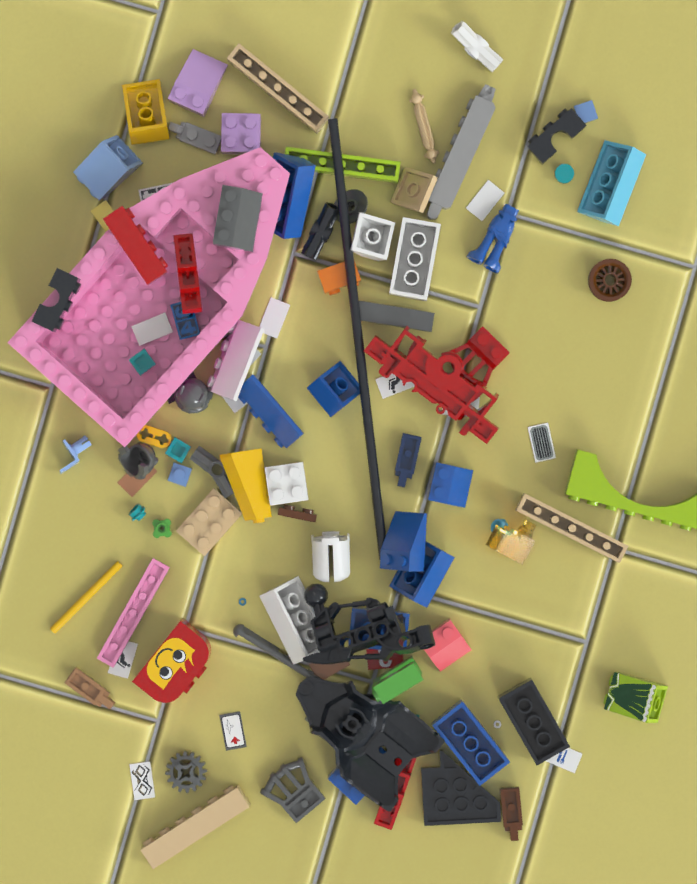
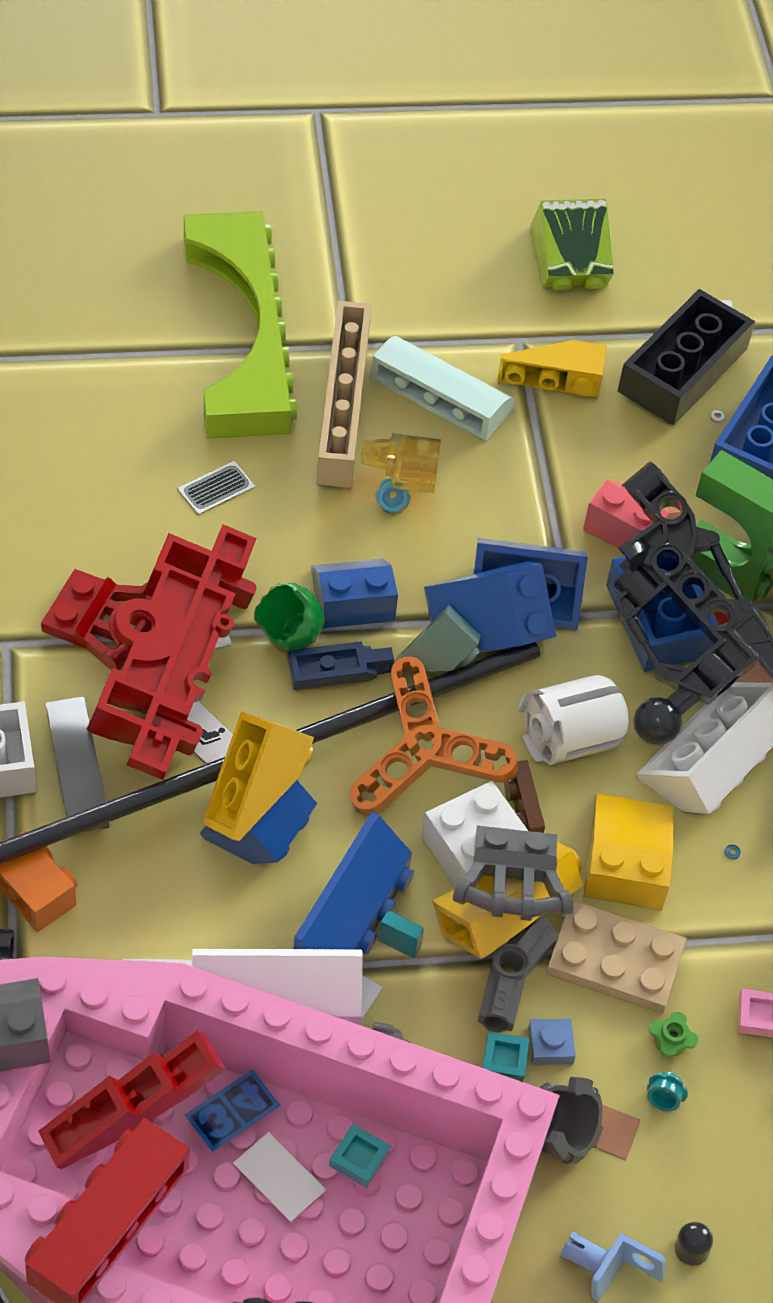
camera: 120 degrees left, 35 degrees down
none -> yellow slope [202,711,314,841]
none -> green hair [254,583,325,651]
none -> orange piece [350,656,518,816]
none -> light aqua brick [371,336,515,441]
none -> teal tile [378,911,424,959]
none -> sand green slope [394,605,481,671]
none -> dark grey plate [453,825,573,921]
none -> yellow slope [497,340,607,398]
none -> yellow slope [583,793,673,910]
none -> black piece [675,1222,713,1266]

